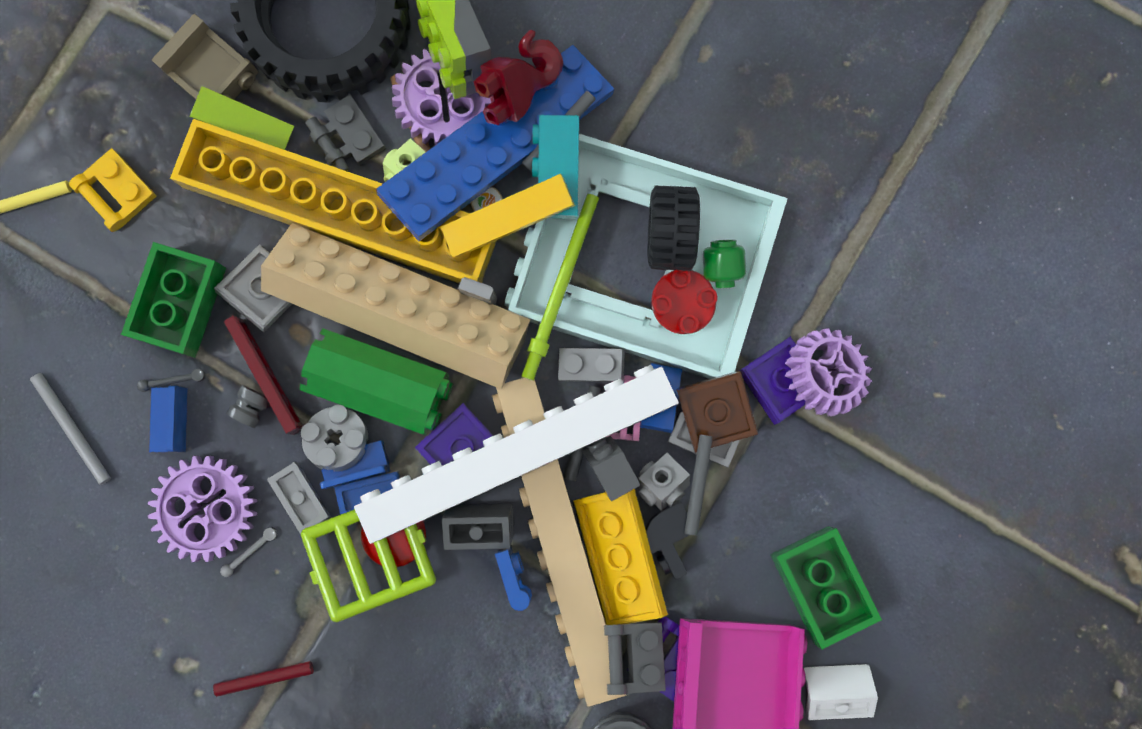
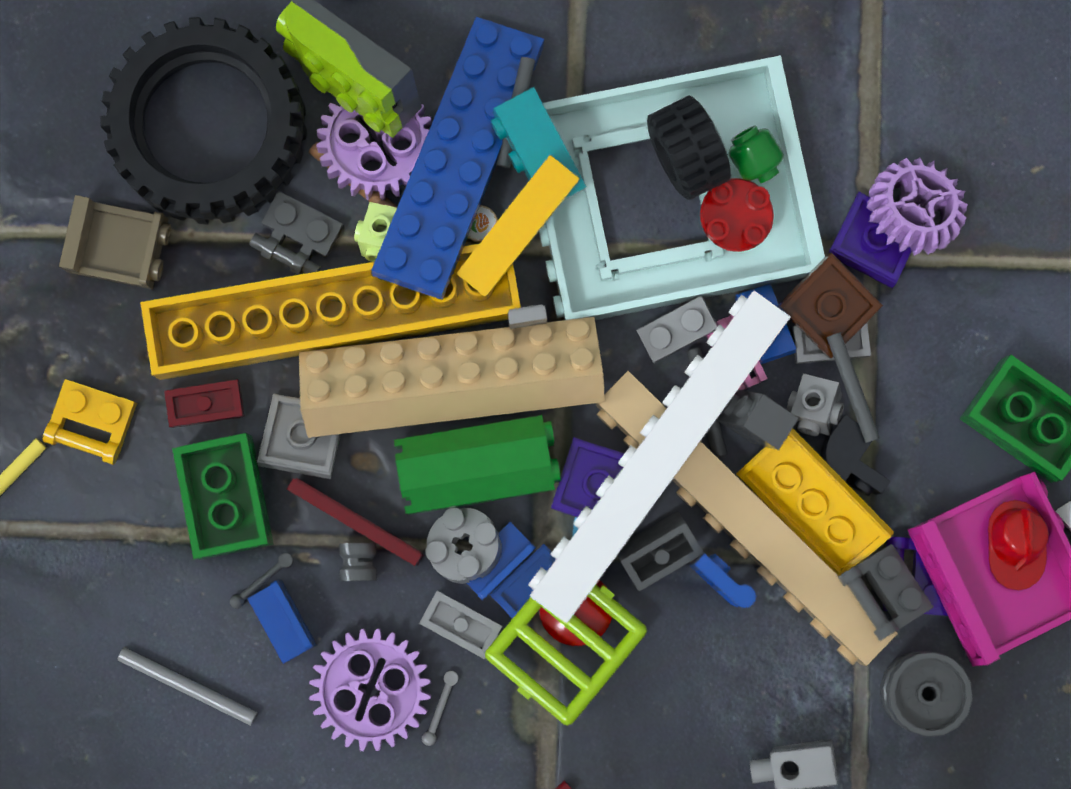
camera: 30 degrees left, 0 degrees up
lime tile [189,86,294,150] -> none
dark red hips [473,30,563,125] -> none
lime bar [521,194,599,381] -> none
none -> dark red plate [164,379,245,428]
none -> red piece [988,500,1049,590]

